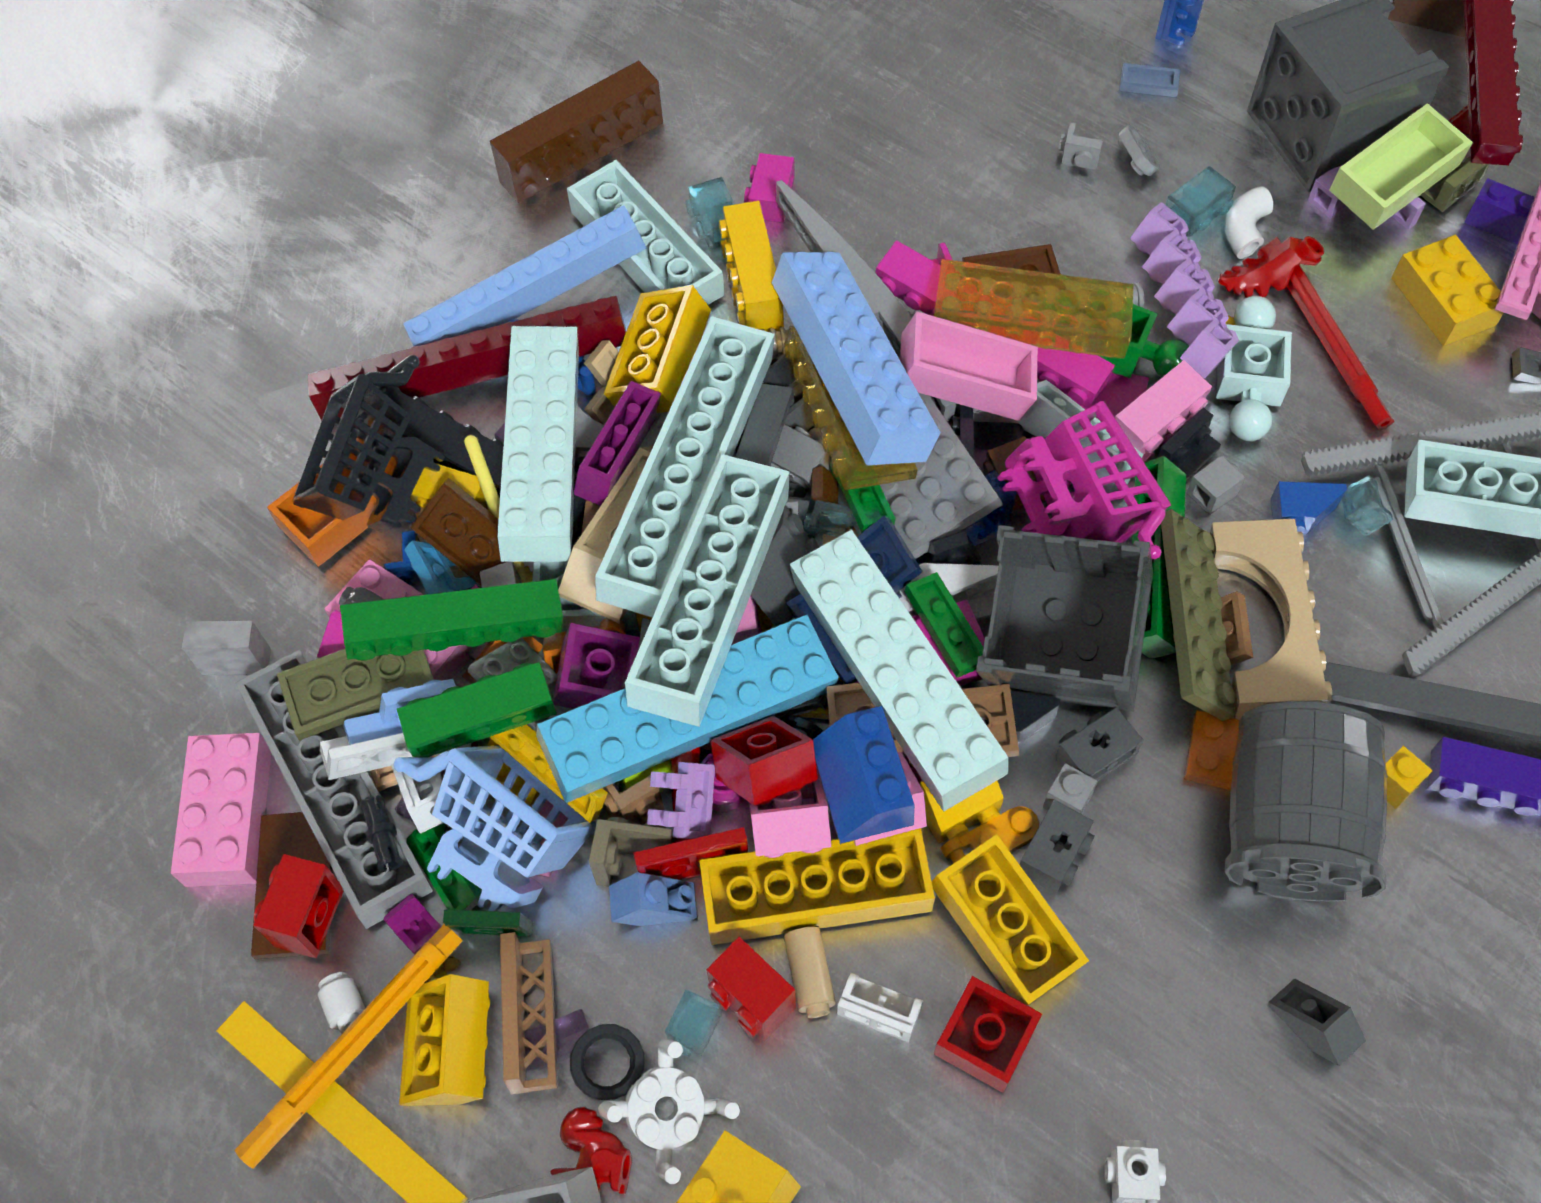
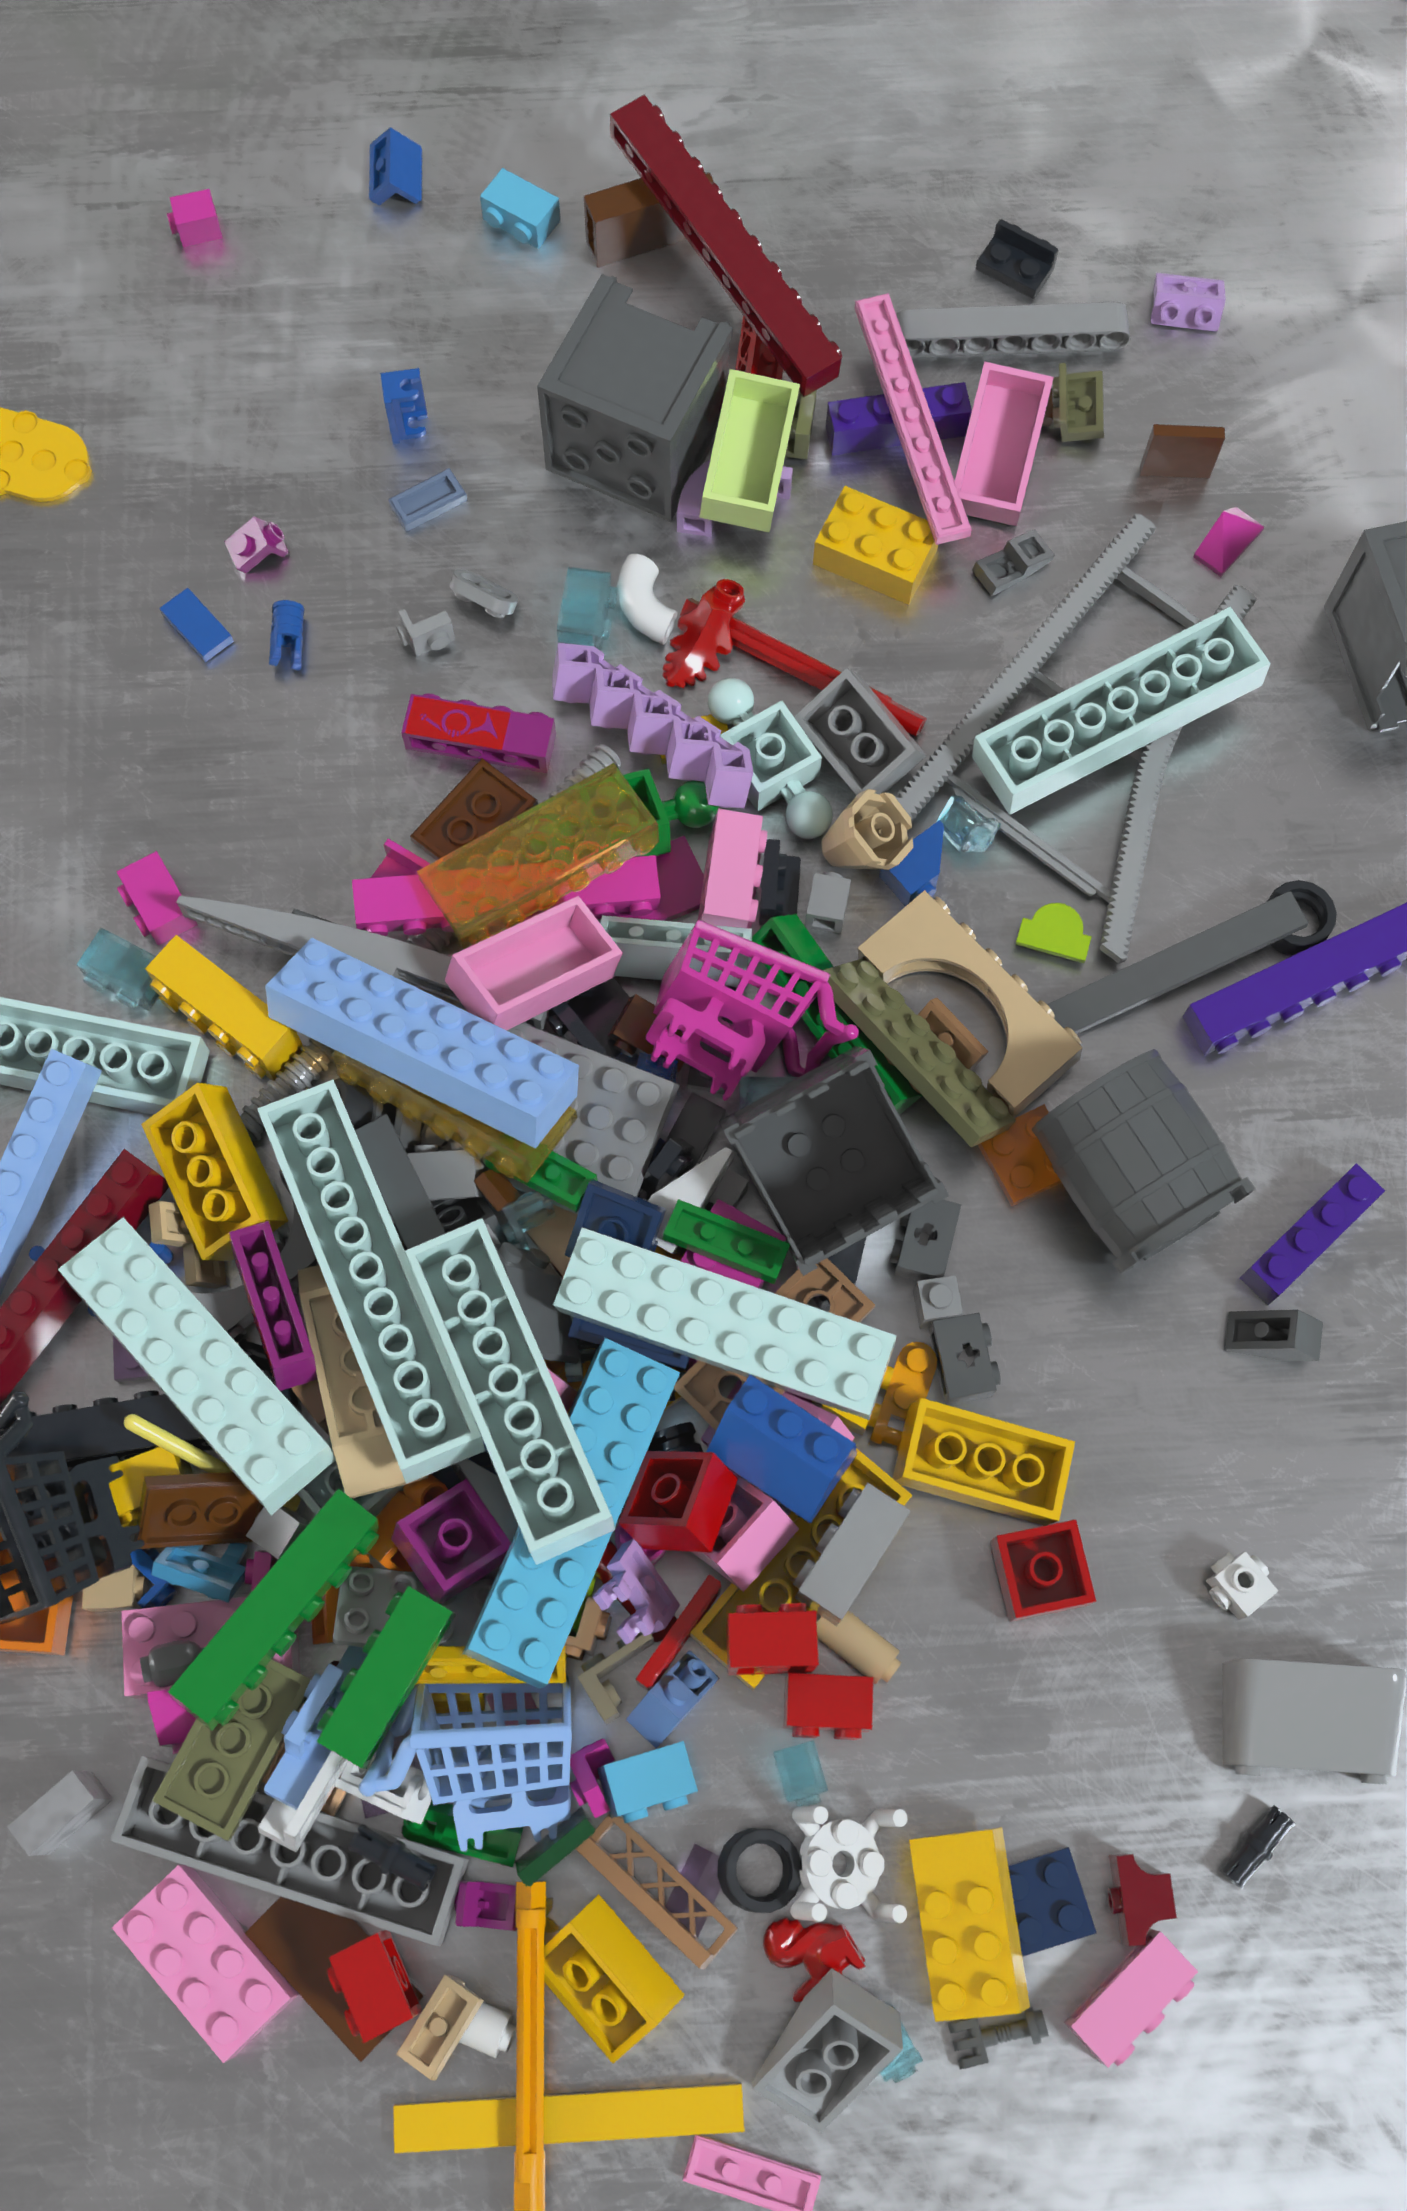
camera: 45 degrees left, 10 degrees up
white hinge [837,973,923,1043] -> none
yellow brick [1386,745,1433,809] -> none
none -> tan brick [82,1565,149,1612]
none -> blue tile [159,588,234,662]
none -> bracket [224,516,289,573]
none -> blue hinge [269,600,305,670]
none -> tan panel [396,1975,484,2080]
none -> magenta brick [401,693,556,774]
none -> dark pink bracket [569,1739,616,1818]
none -> medium azure brick [597,1741,698,1824]
none -> red brick [726,1603,819,1675]
none -> light grey brick [793,1483,911,1626]
none -> light grey brick [794,668,927,795]
none -> tan cone [822,789,913,870]
none -> lime piece [1015,903,1092,963]
none -> dark purple brick [1240,1163,1385,1306]

